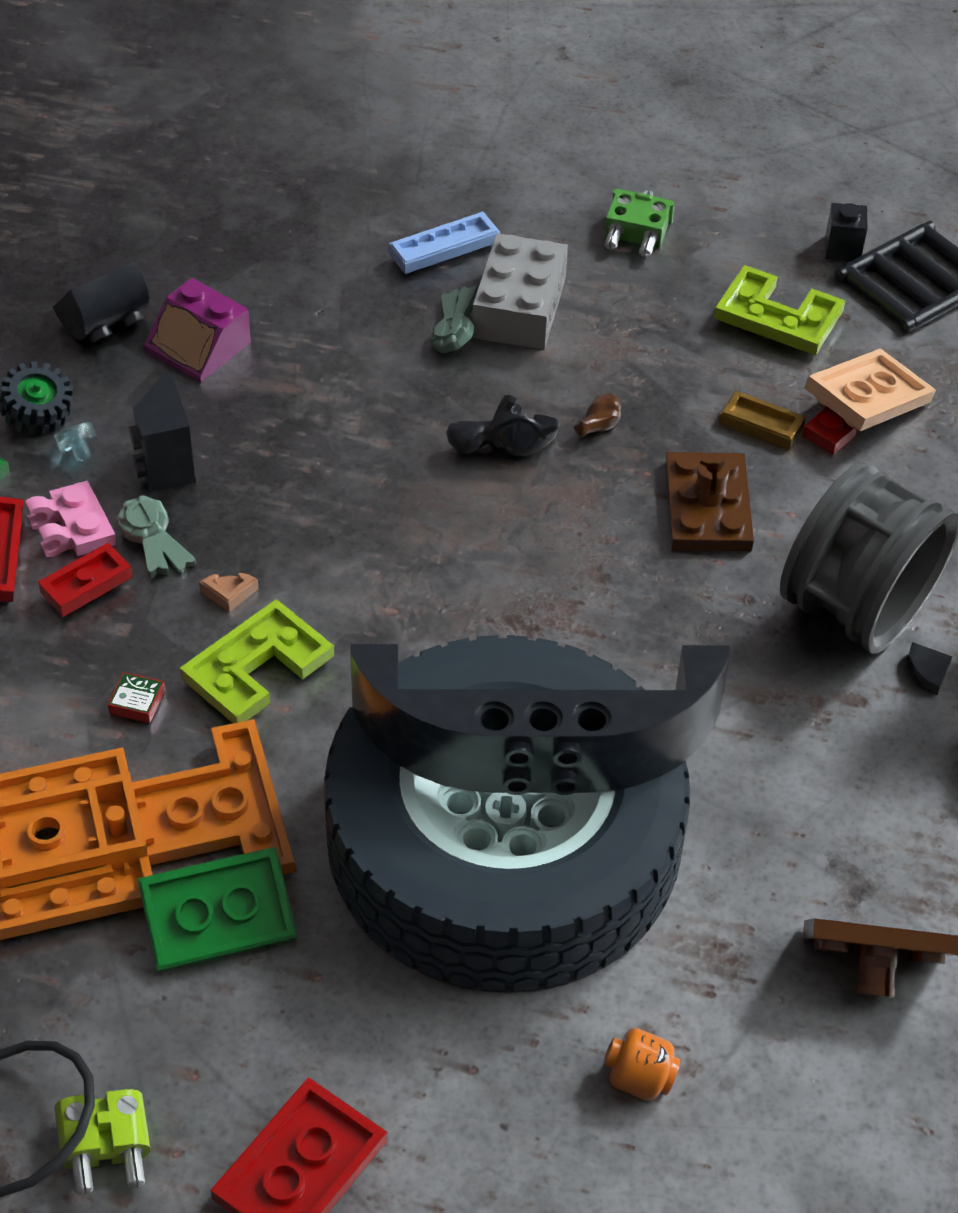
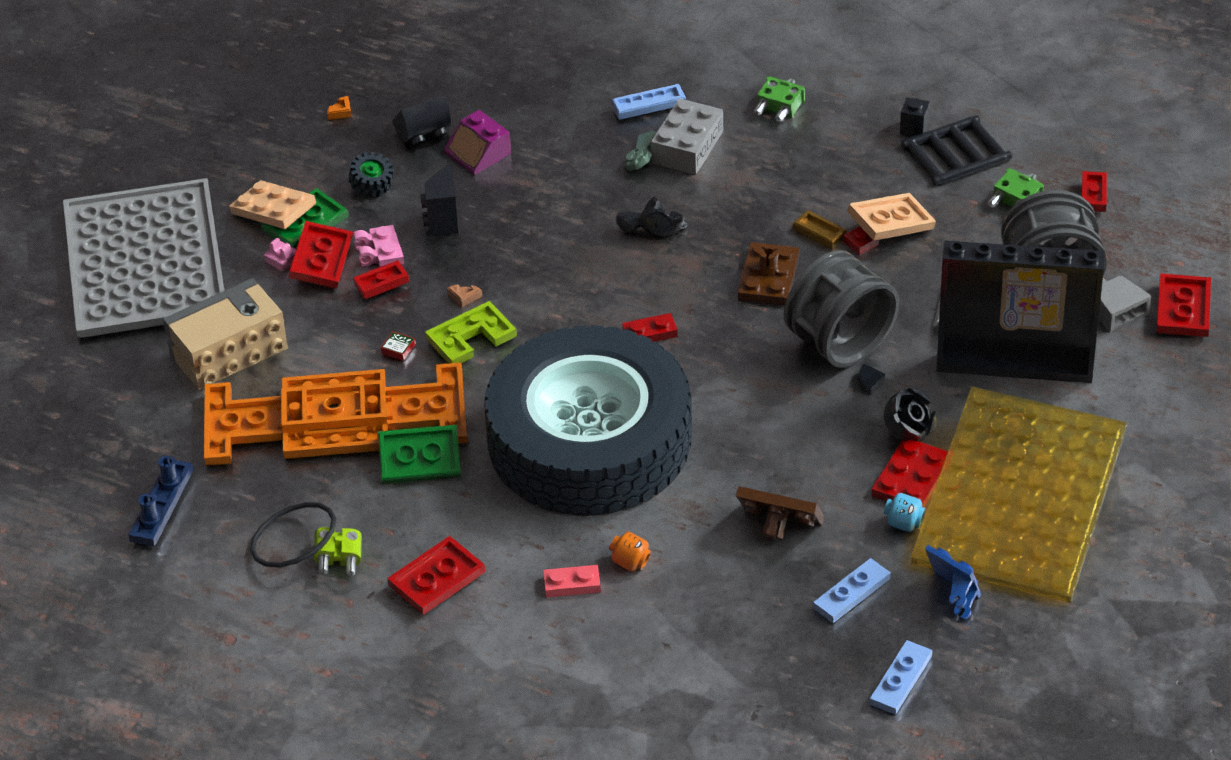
camera: 15 degrees right, 5 degrees down
clear light blue tile [54,422,97,462] -> none
sand green piece [117,495,196,578] -> none
black slope [350,644,730,795] -> none
reddish brown animal [573,393,621,437] -> none
lime plate [714,265,846,355] -> none
none -> coral plate [543,565,601,598]
none -> red plate [622,313,678,342]

